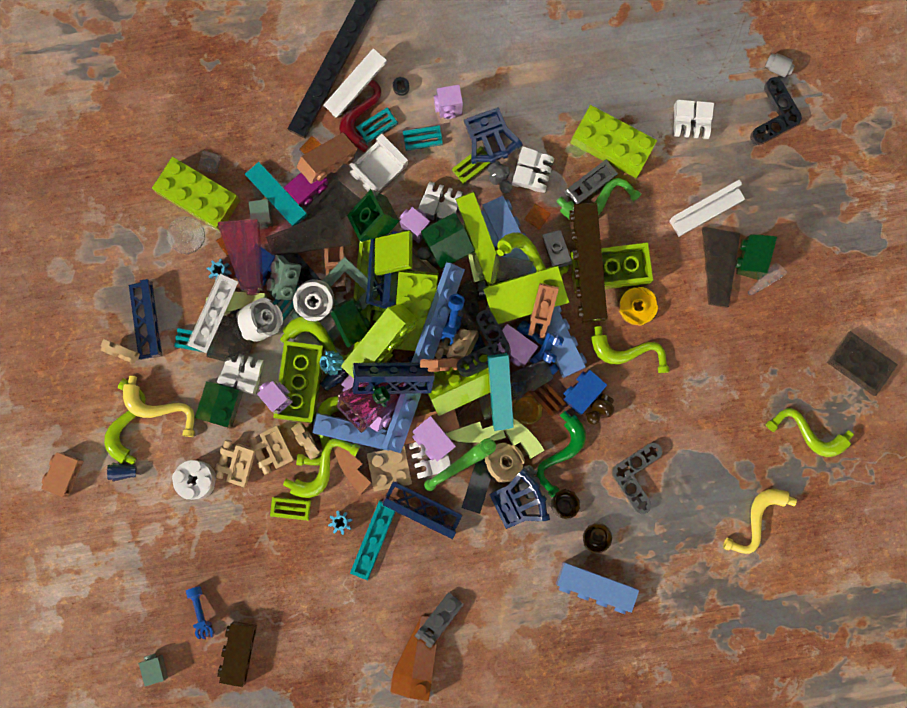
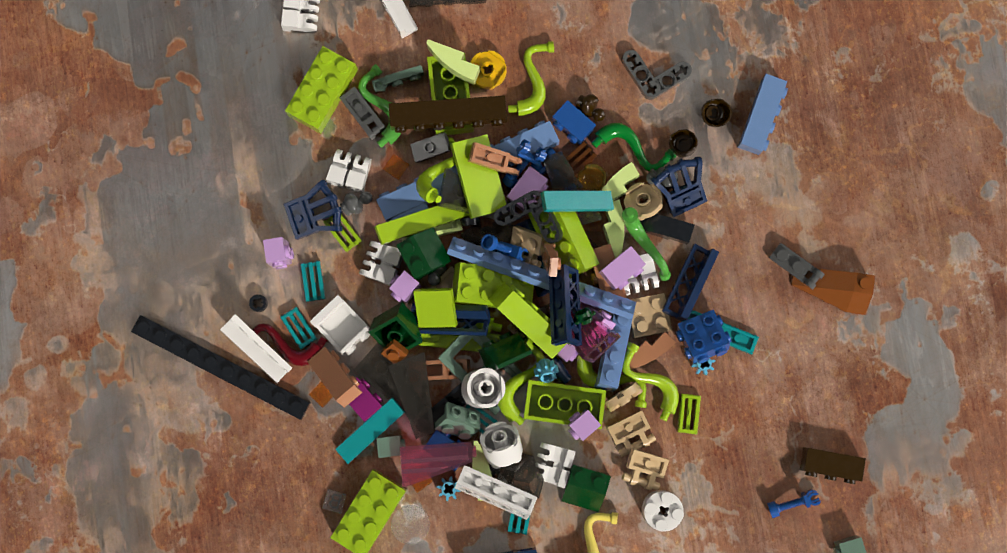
camera: 90 degrees left, 0 degrees up
none -> sand green hinge [372,65,424,93]
none -> dark orange plate [381,339,409,365]
none -> yellowish green slope [427,39,480,85]
none -> blue brick [675,309,731,364]

